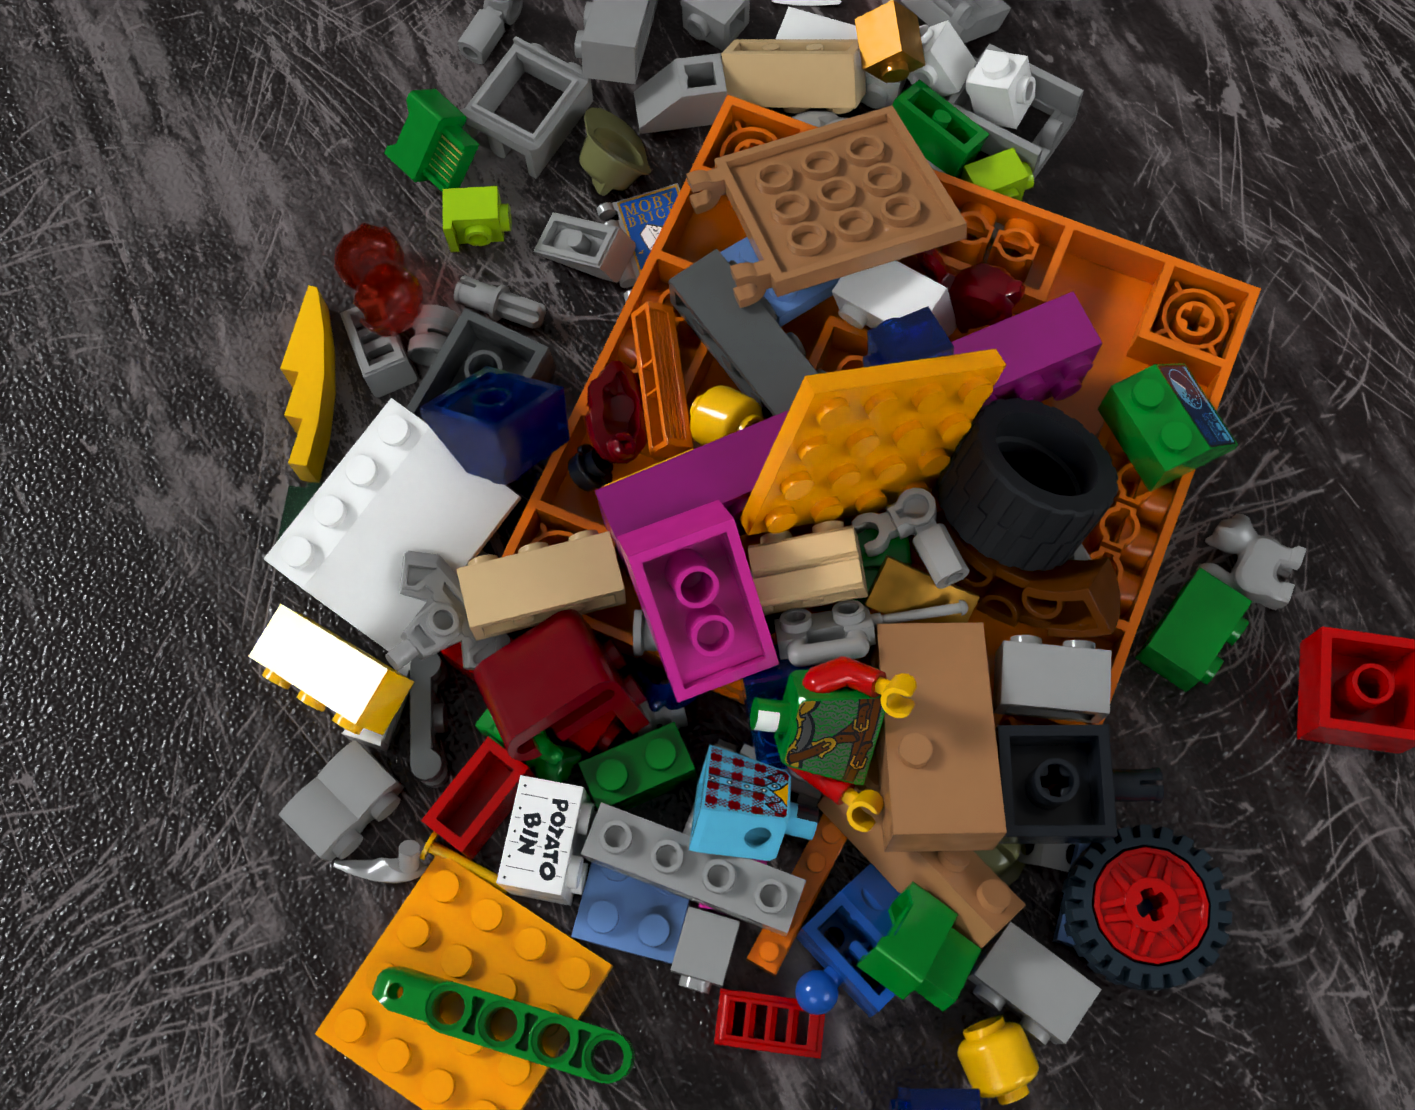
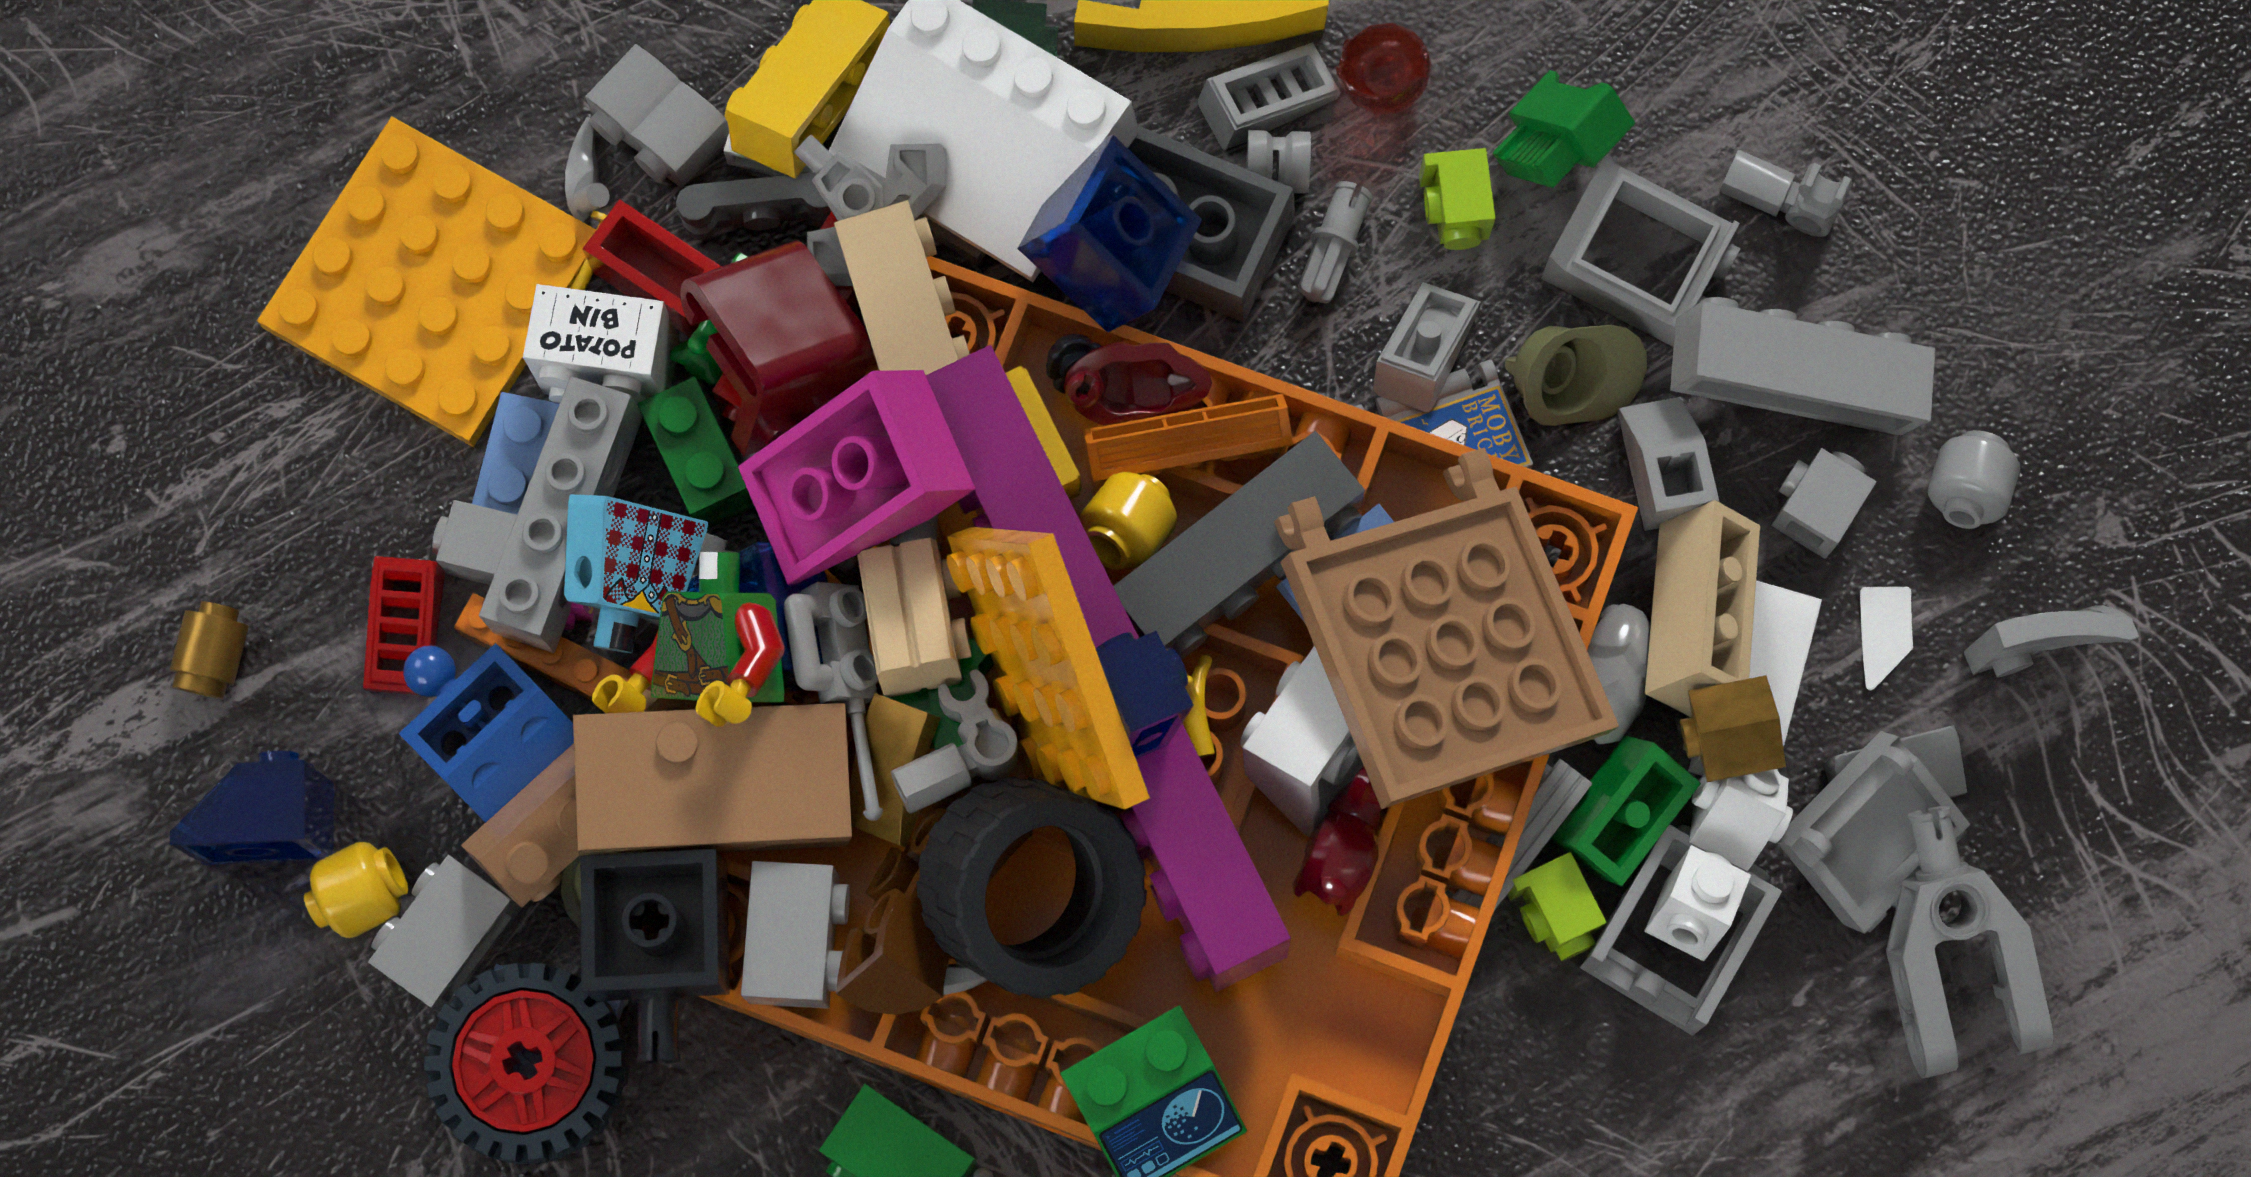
camera: 85 degrees right, 5 degrees up
clear red hair [354,259,424,337] -> none
green piece [371,966,635,1084] -> none
green piece [857,881,982,1012] -> none

